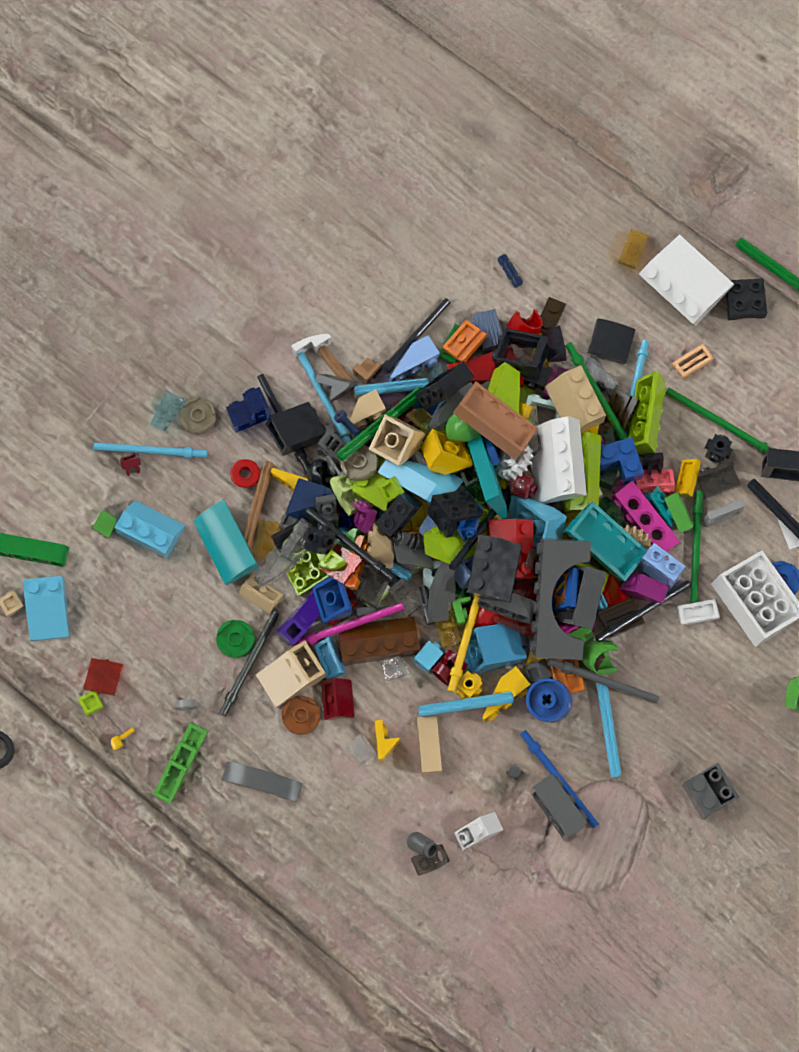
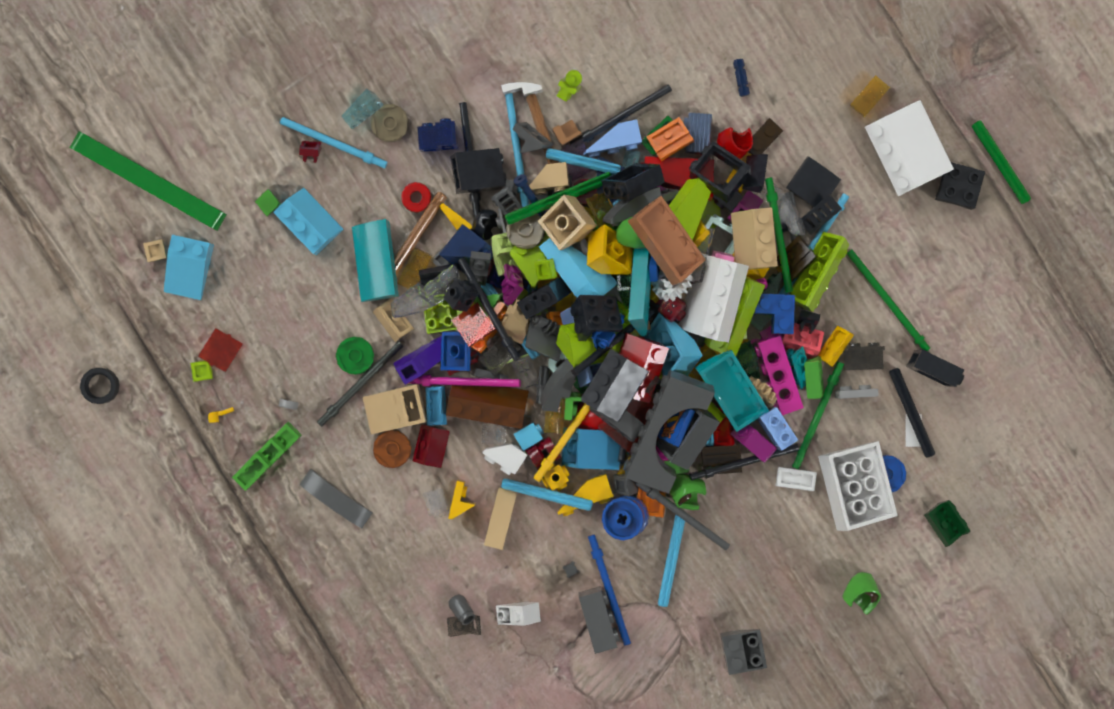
camera: 20 degrees right, 15 degrees up
lime tile [319,550,346,570] -> none
light nougat tile [672,344,714,380] -> none
black brick [704,434,733,465] -> none
none -> white slope [483,443,528,475]
none -> lime hips [557,70,582,102]
none -> black slope [799,194,842,235]

